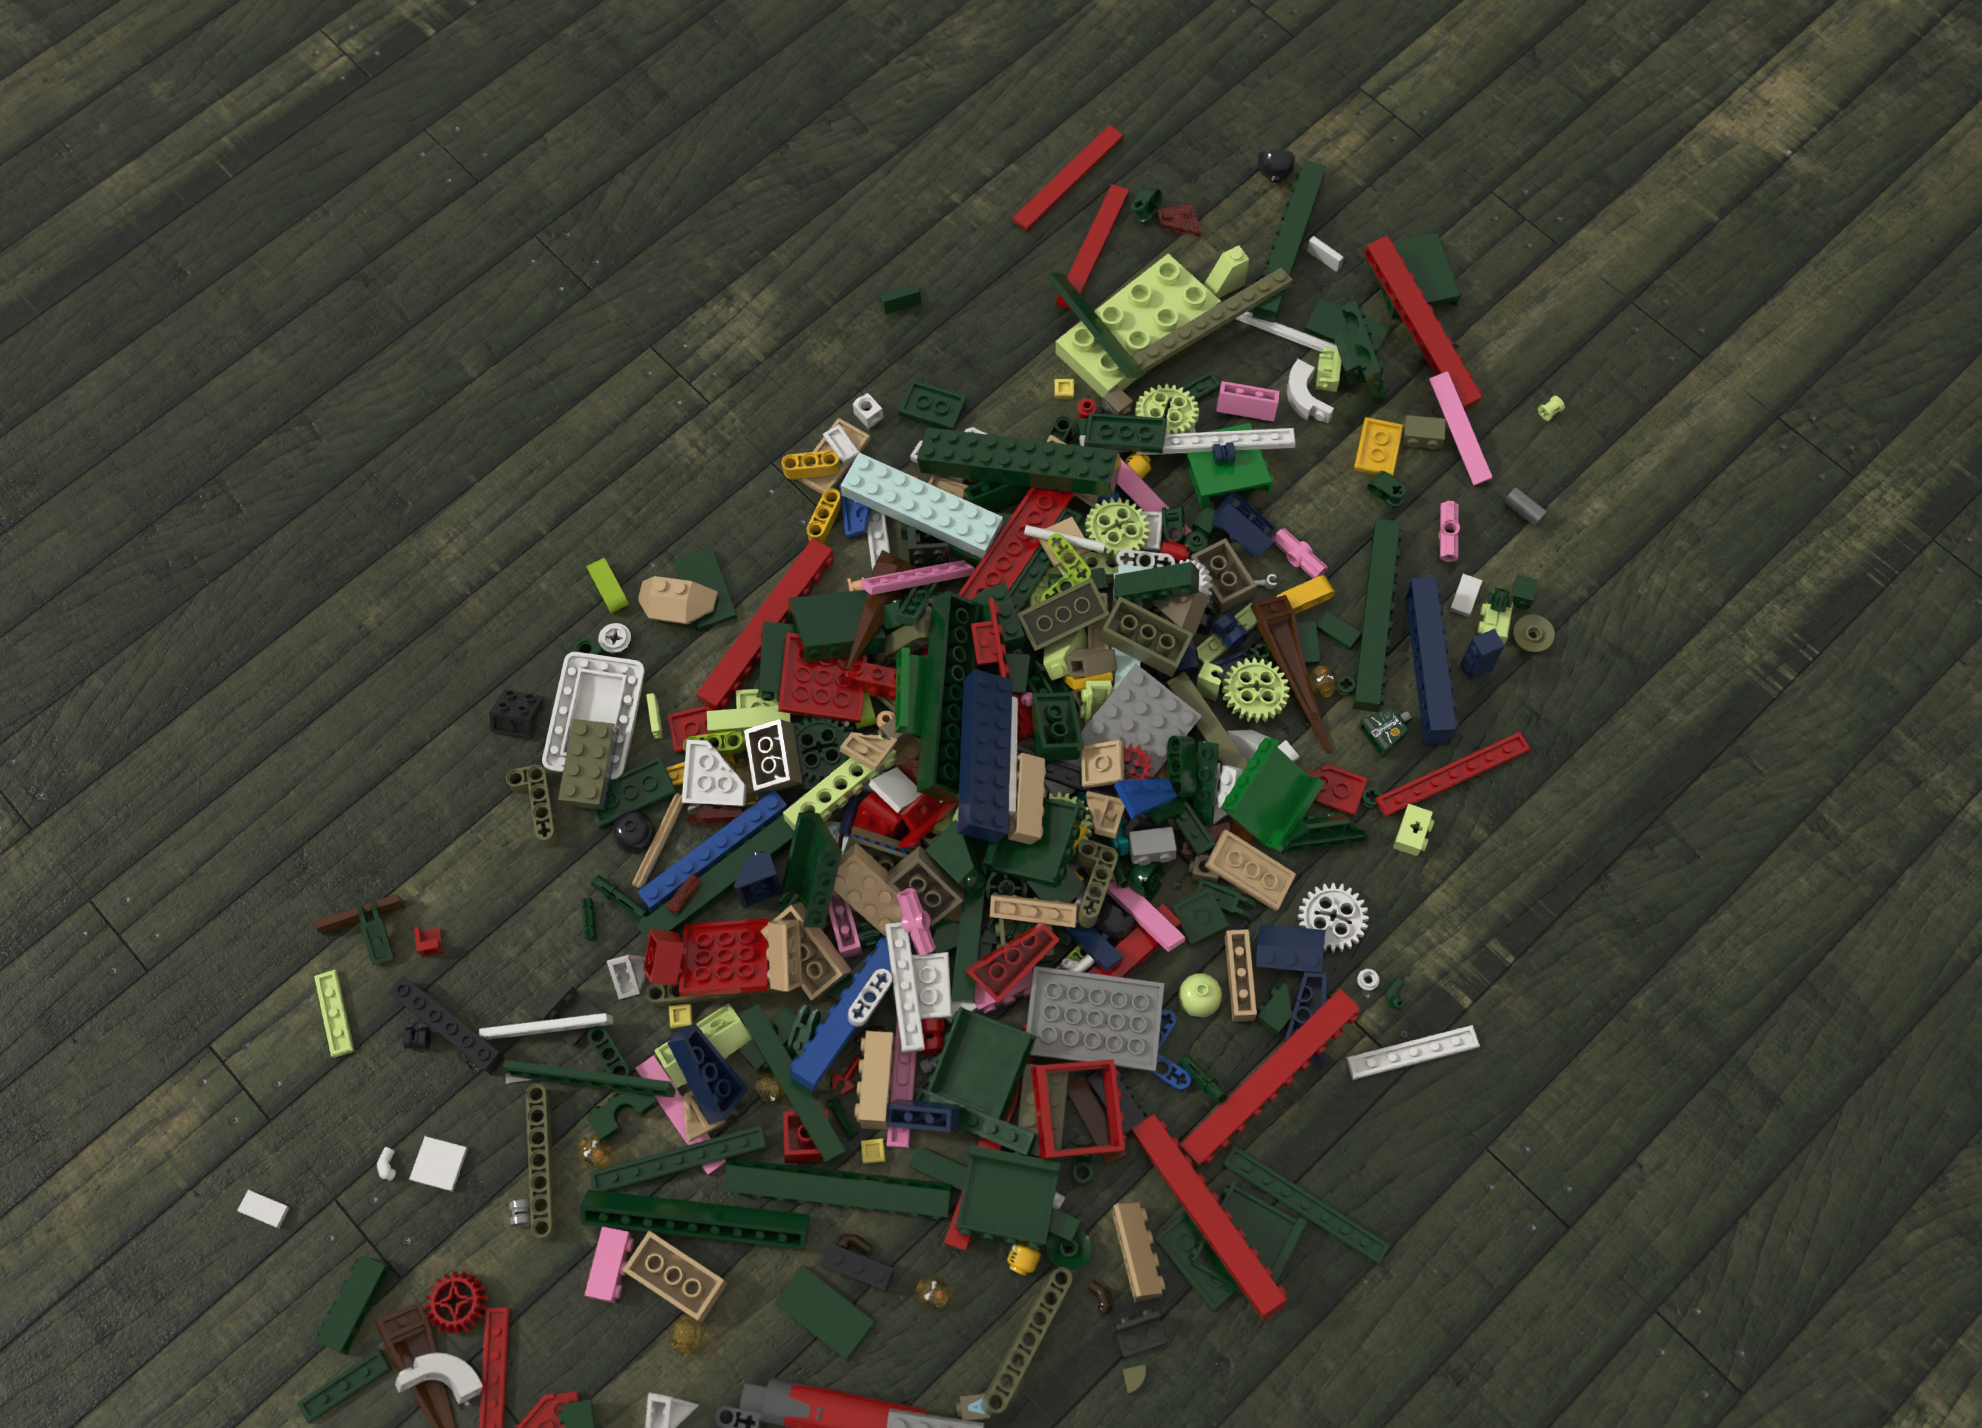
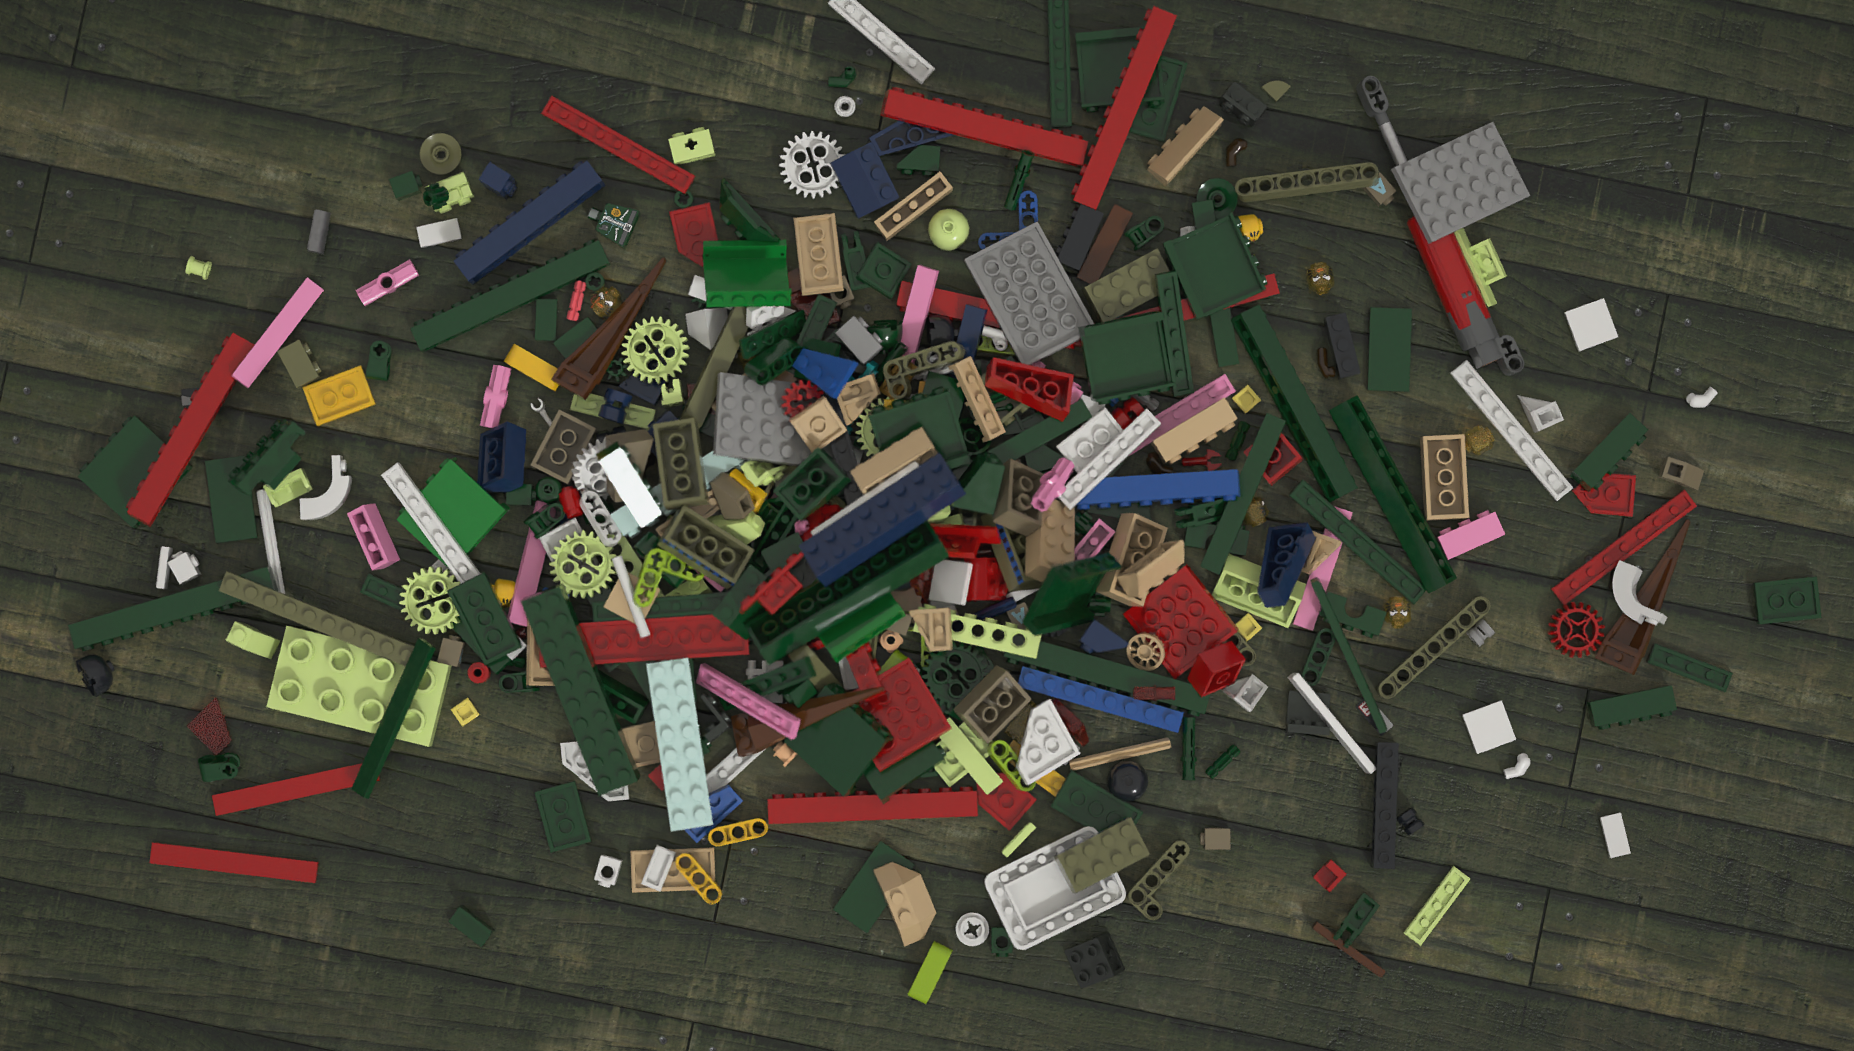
camera: 125 degrees left, 20 degrees up
white beam [848,969,892,1026] -> none
dark blue brick [887,1099,960,1132] -> none
red window [1031,1059,1126,1159] -> none
dark blue wheel [1212,442,1236,464] -> none
none -> white brick [167,551,202,585]
none -> coral axle [567,280,586,321]
none -> tan wheel [1126,632,1166,671]
none -> dark tan brick [1200,828,1230,850]
none -> white tile [1450,360,1573,501]

